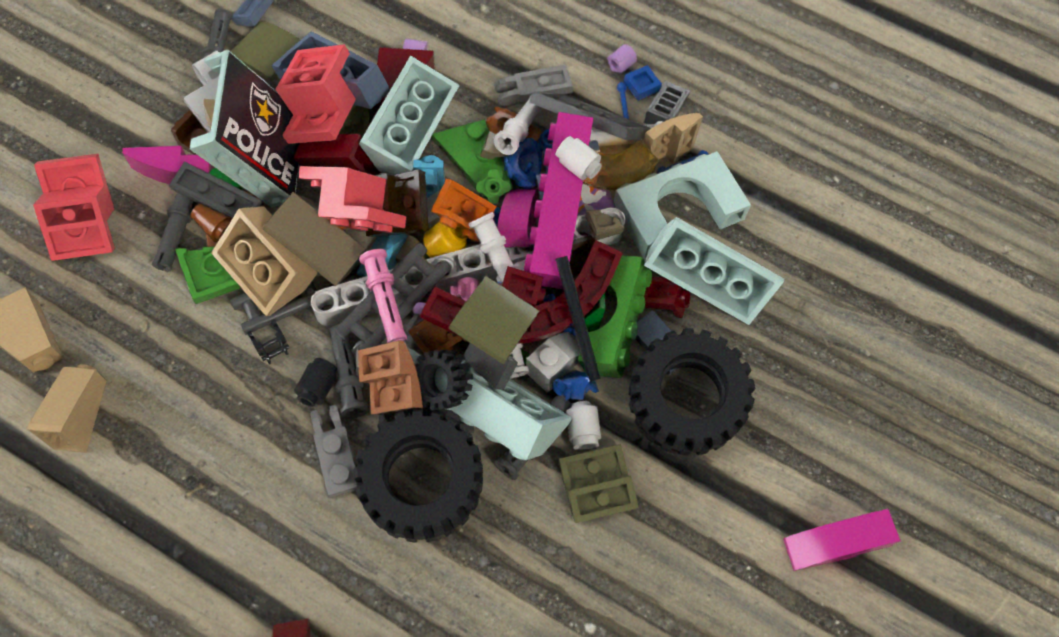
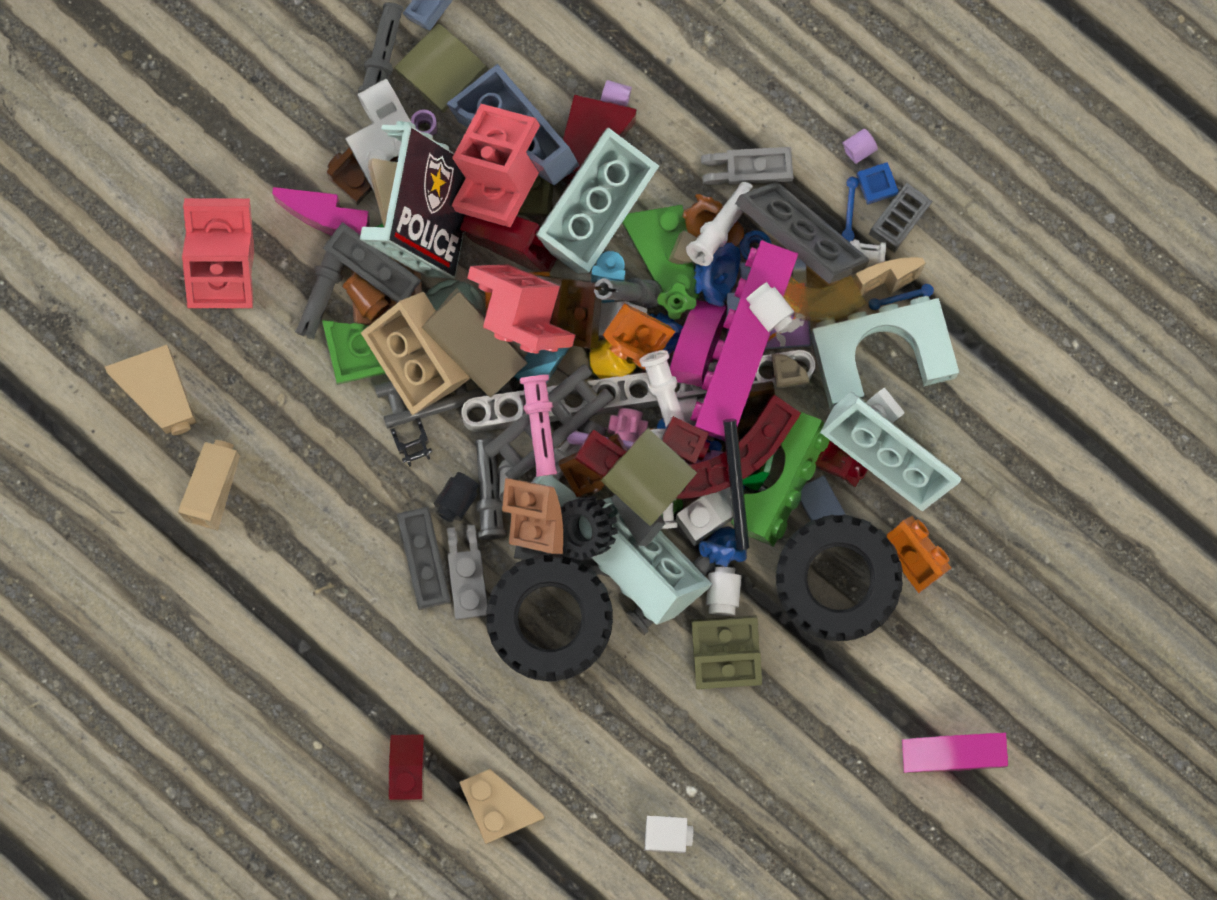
camera: 10 degrees right, 15 degrees up
none -> dark grey tile [397,506,451,610]
none -> dark grey pin [594,278,663,309]
none -> orange bracket [886,516,952,593]

